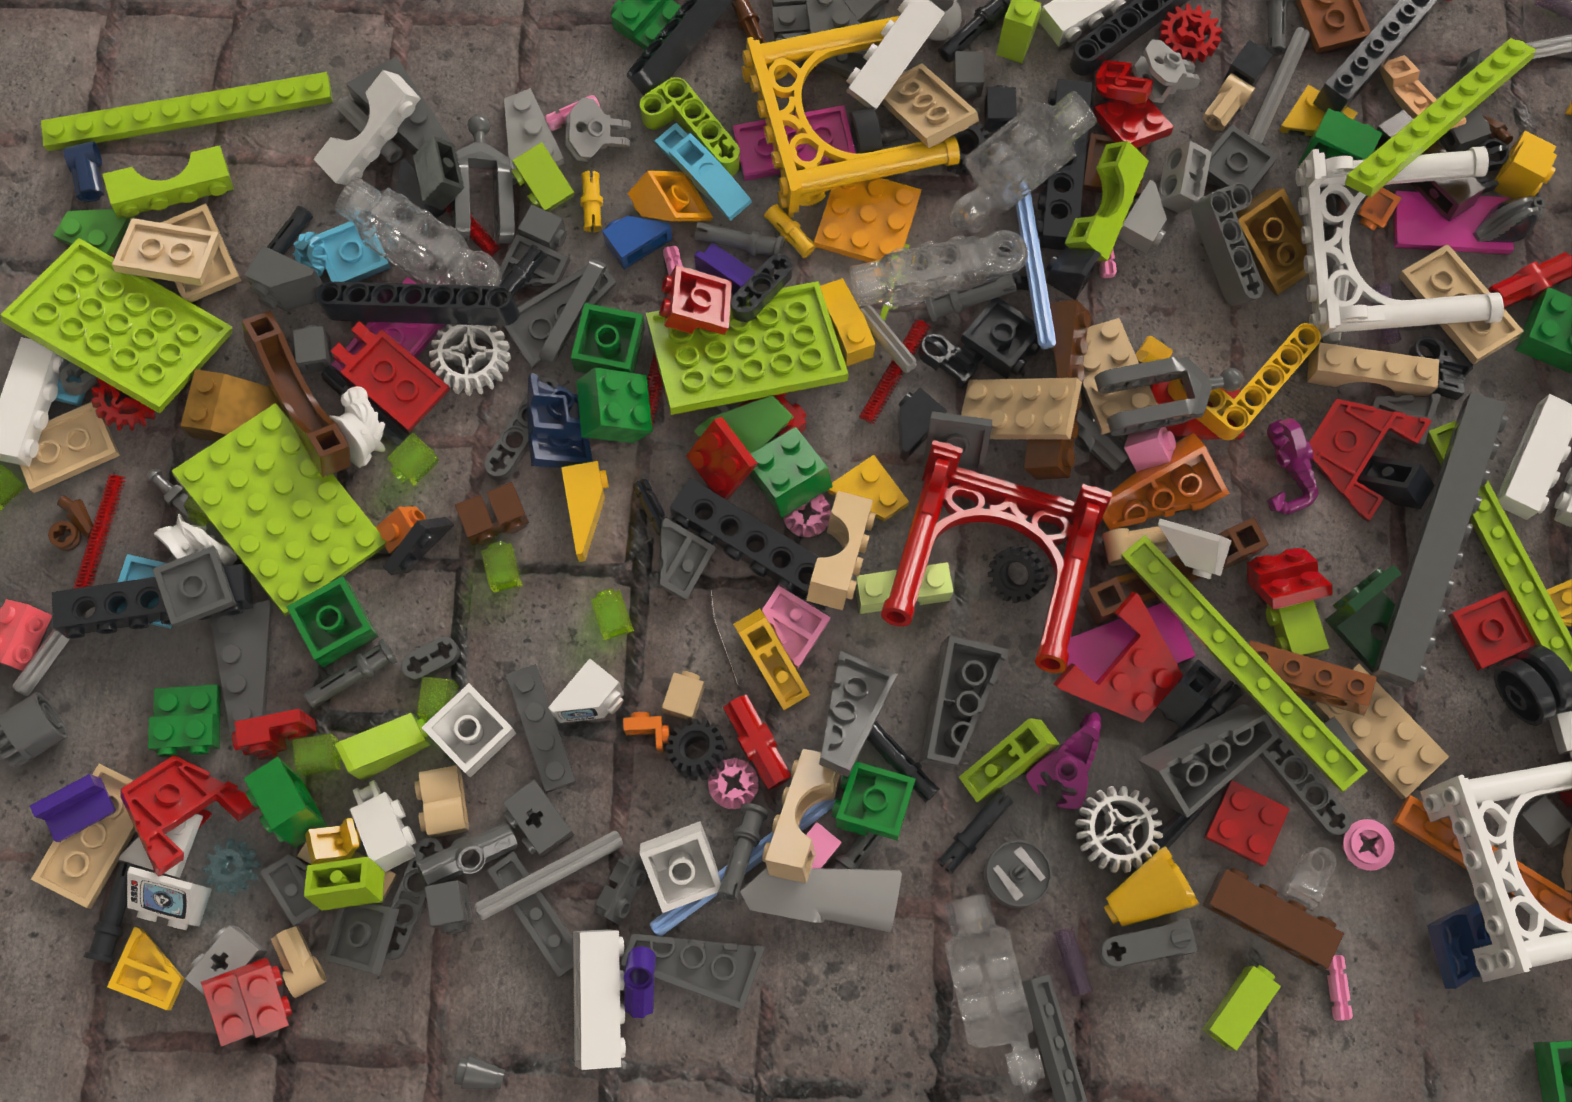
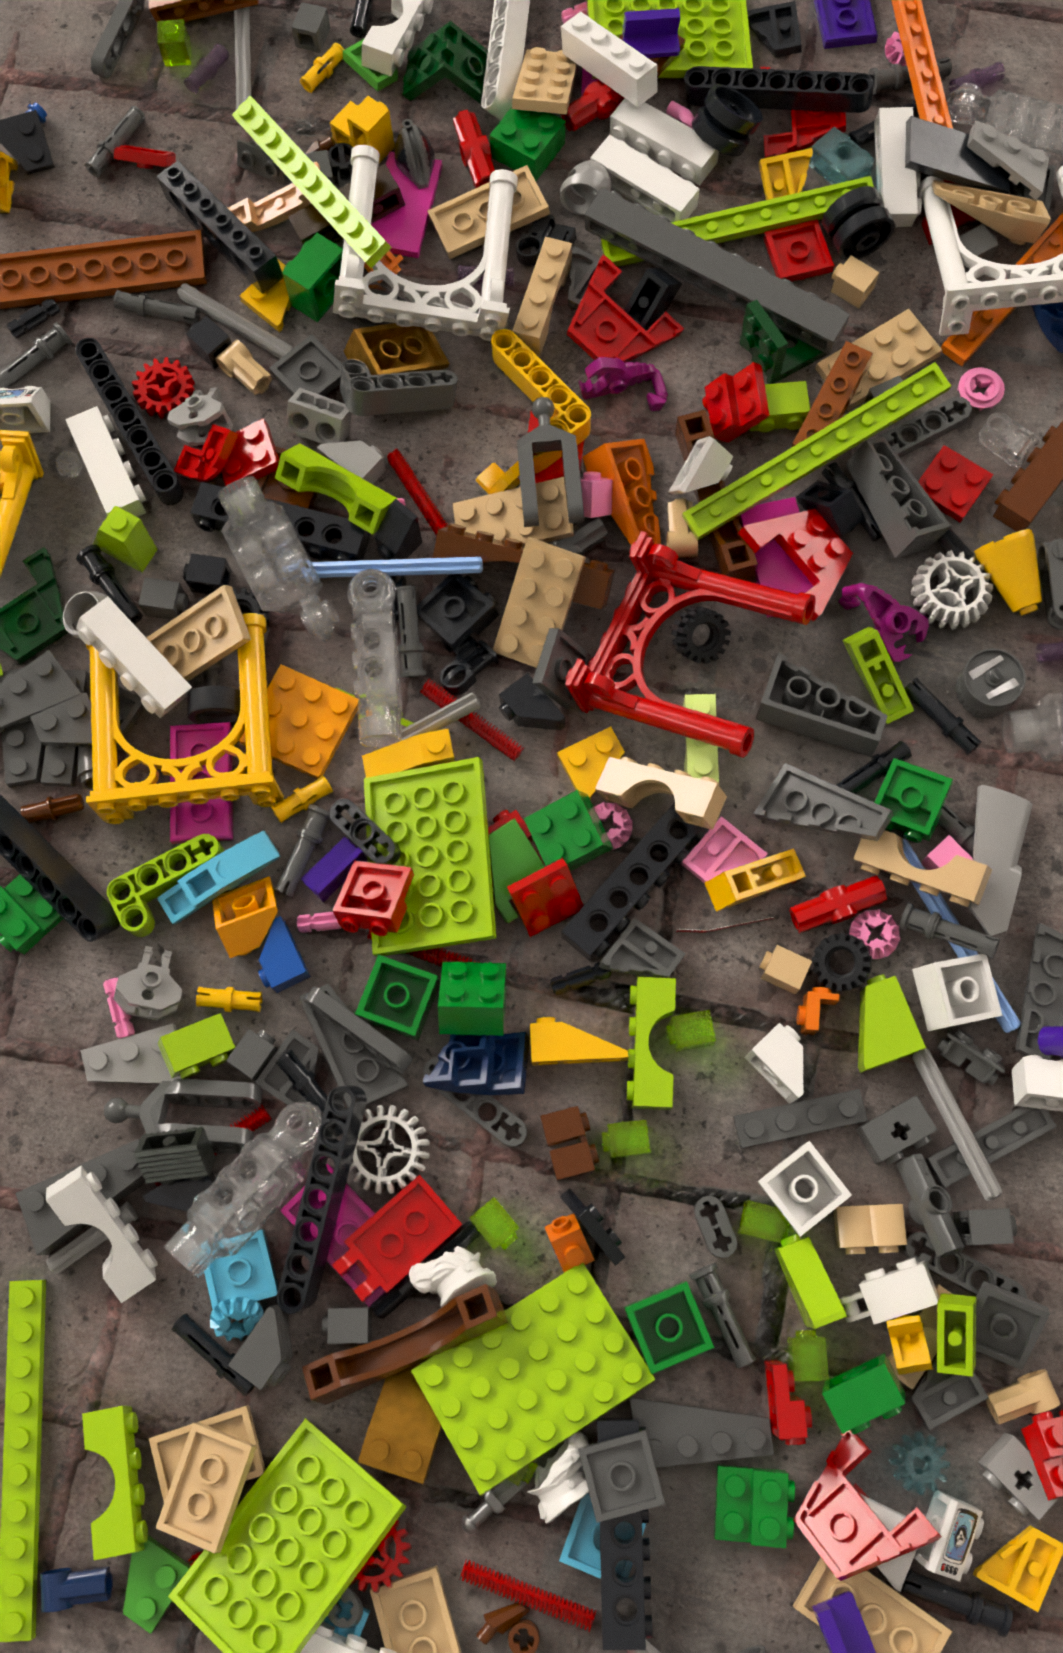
camera: 75 degrees left, 0 degrees up
none -> red axle [387,448,448,537]
none -> light grey helmet [560,160,612,215]
none -> lime arch [626,977,676,1110]
none -> tan brick [831,255,879,308]
none -> lime slope [858,974,926,1073]

